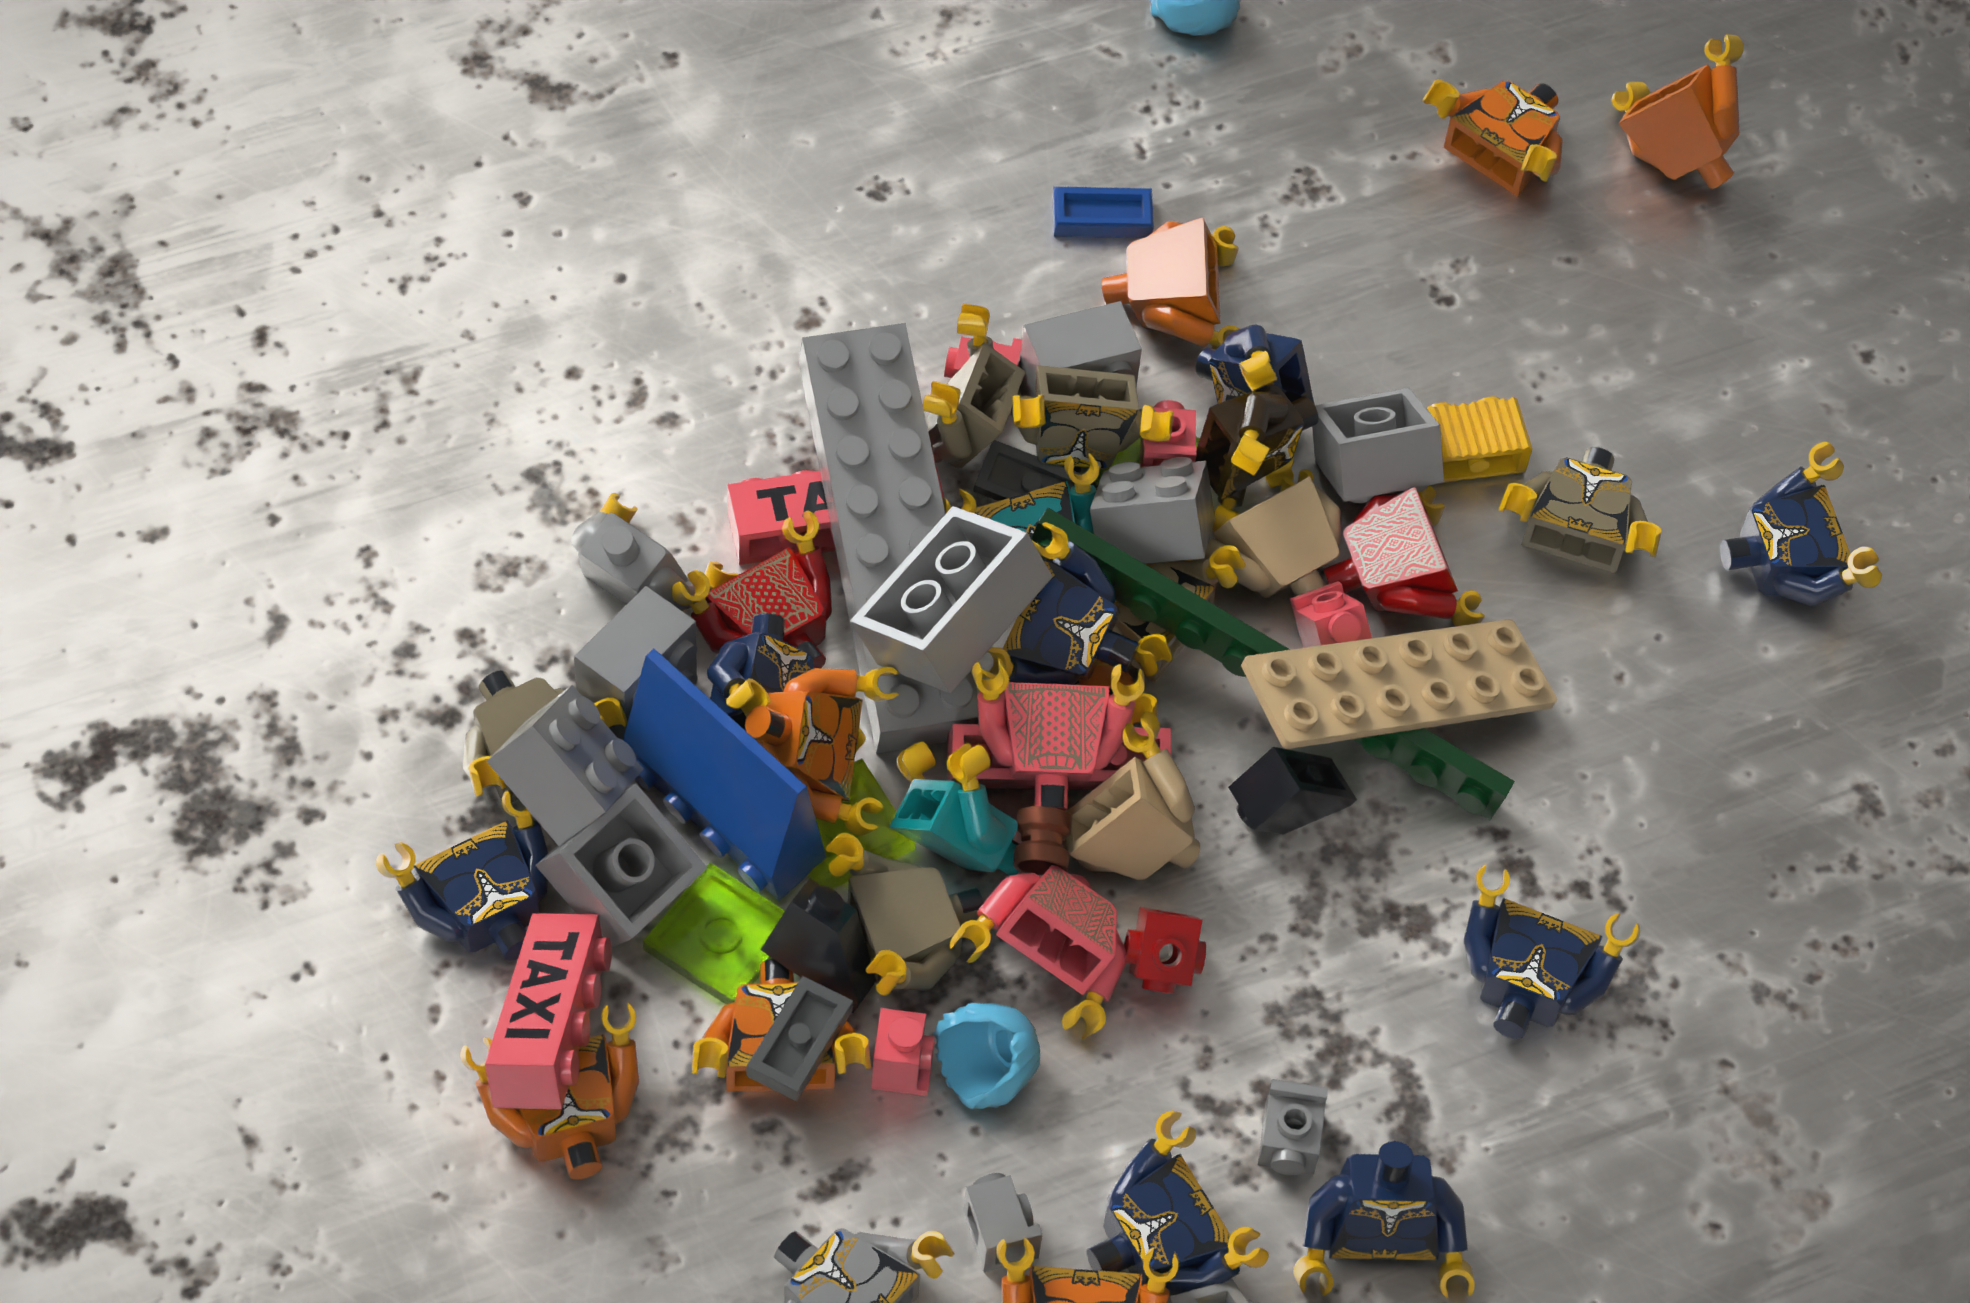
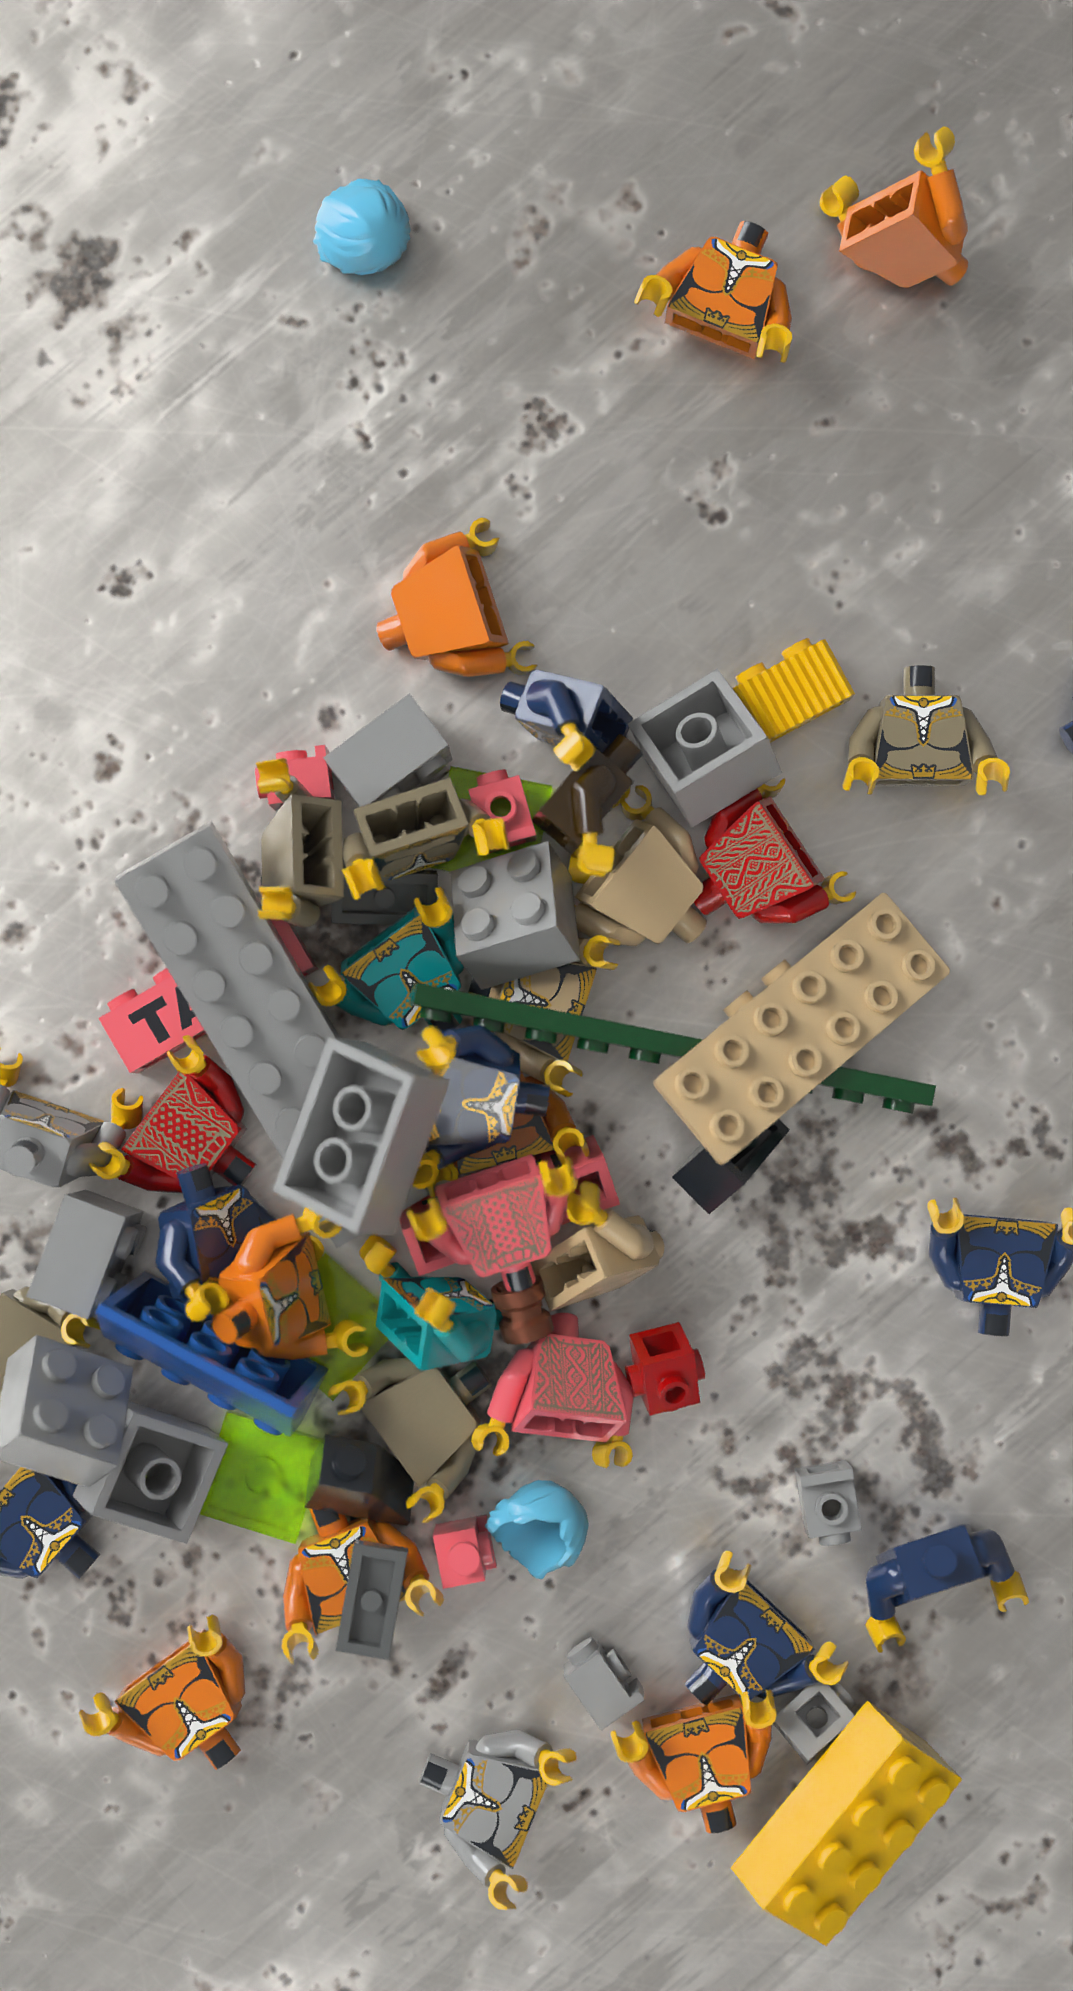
camera: 10 degrees left, 30 degrees up
coral brick [485,914,612,1109] -> none
blue tile [1052,187,1154,238] -> none
coral brick [1290,581,1372,648] -> none

